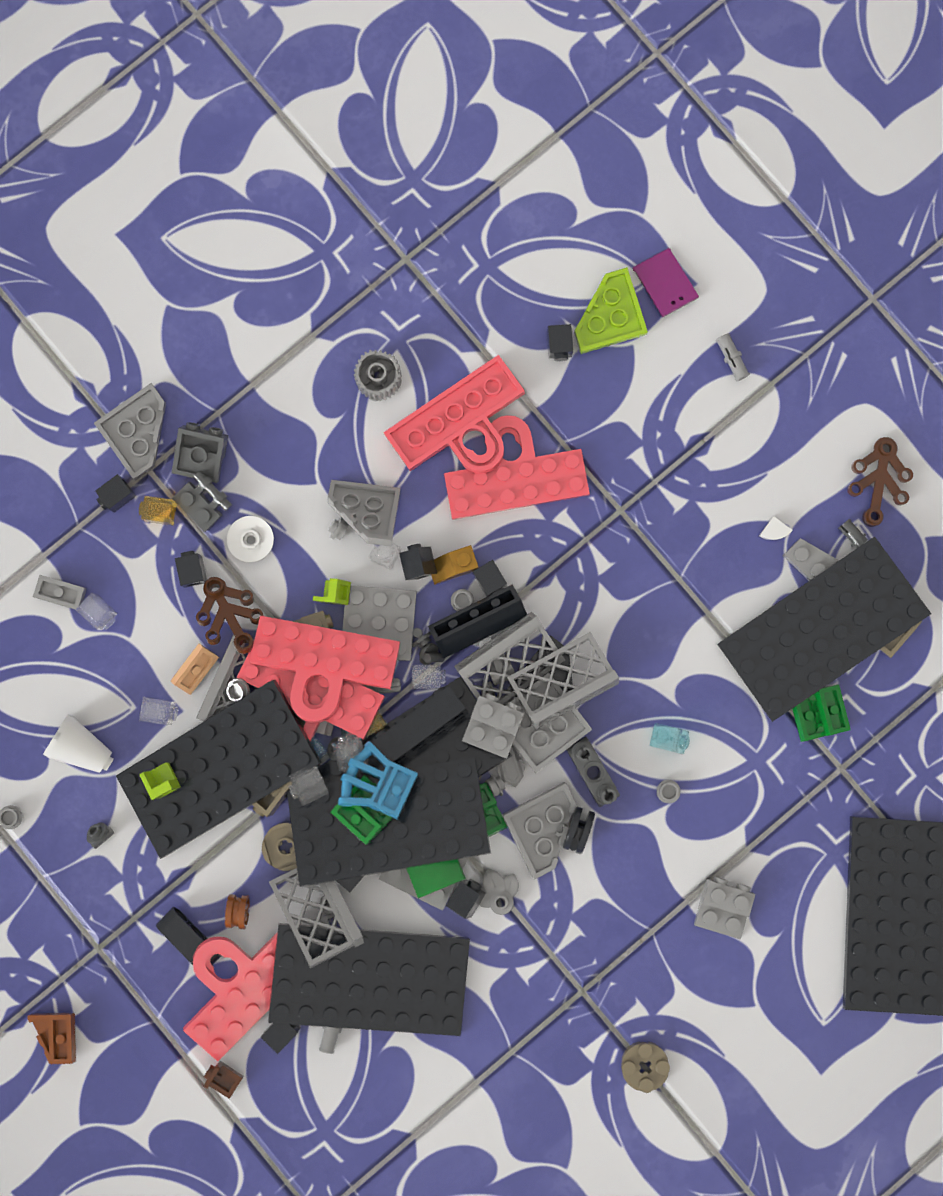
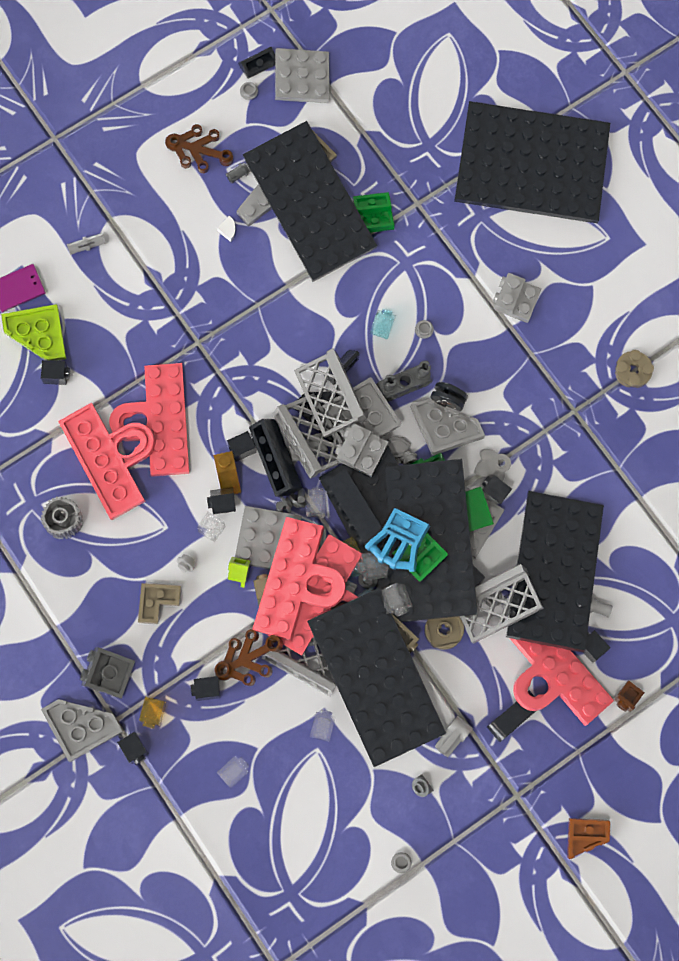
camera: 90 degrees left, 10 degrees down
light grey plate [33,575,87,611] -> none
white cone [43,714,114,773] -> none
lime panel [140,762,181,800] -> none
light nougat plate [171,643,219,695] -> none
dark grey plate [172,471,232,532] -> none
dark orange wheel [225,894,250,930] -> none
light grey plate [226,678,250,701] -> none
white dish [227,516,274,563] -> none
light grey plate [328,480,401,546] -> none
light grey plate [451,589,474,611] -> none
none -> dark tan plate [138,583,181,624]
none -> black slope [324,350,359,385]
none -> light grey piece [435,716,473,758]

